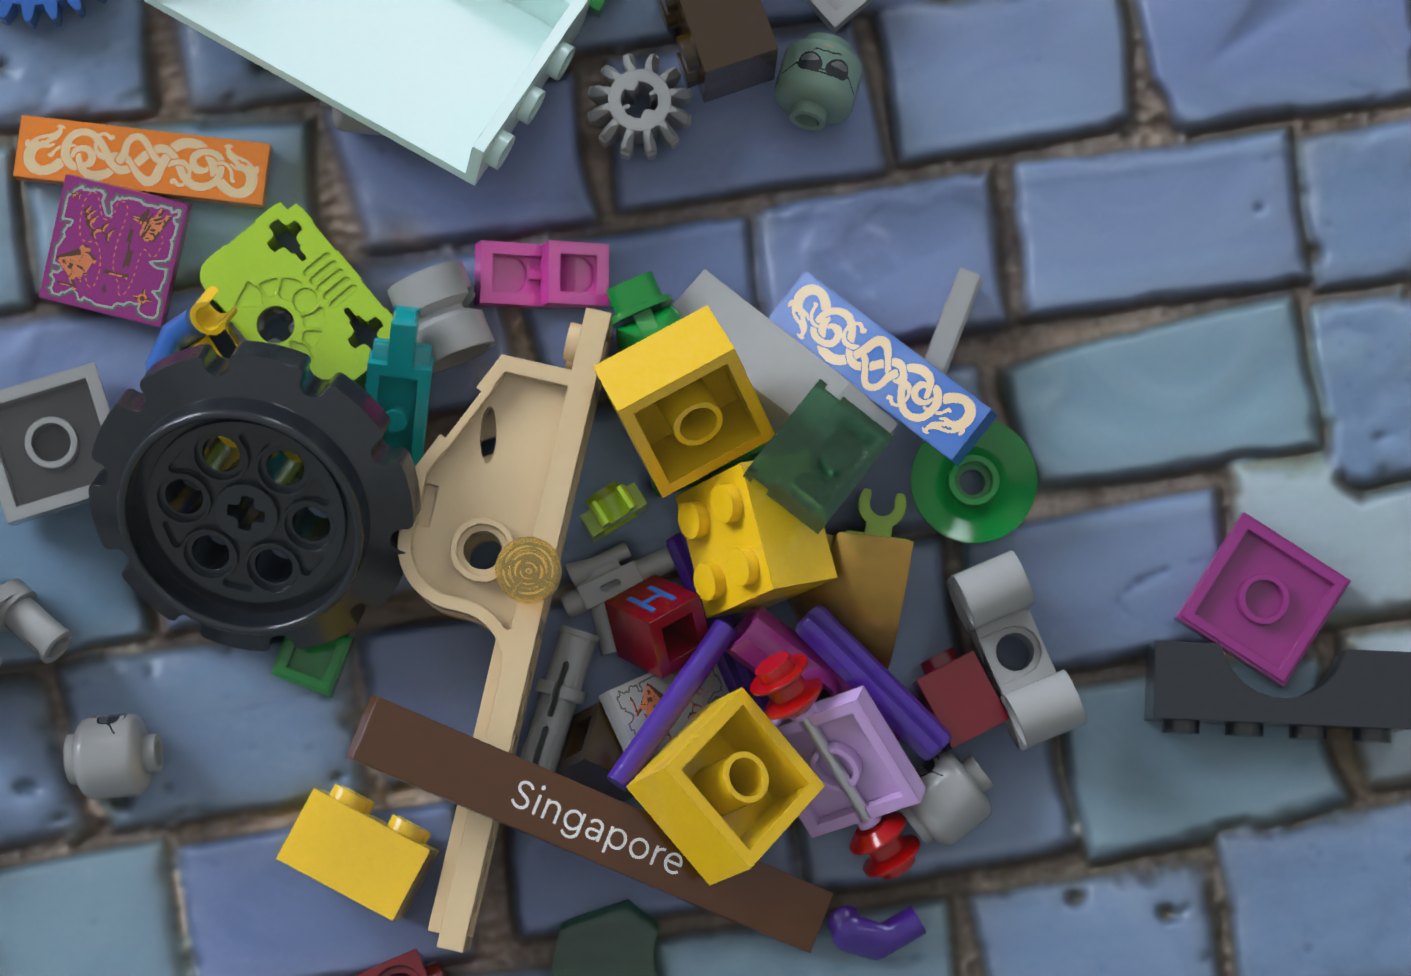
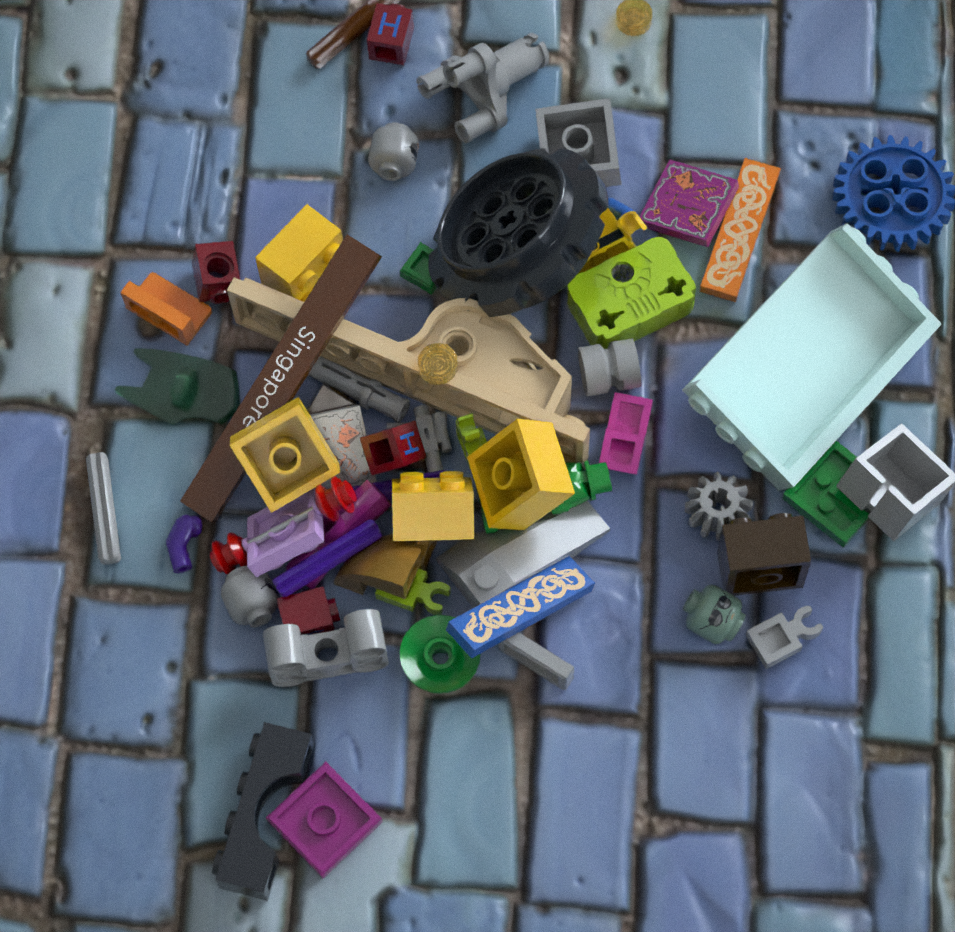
camera: 110 degrees right, 15 degrees down
teal hinge [365,305,434,466] -> none
dark purple bar [606,619,737,792] -> none
clear green plate [743,379,894,534] -> none

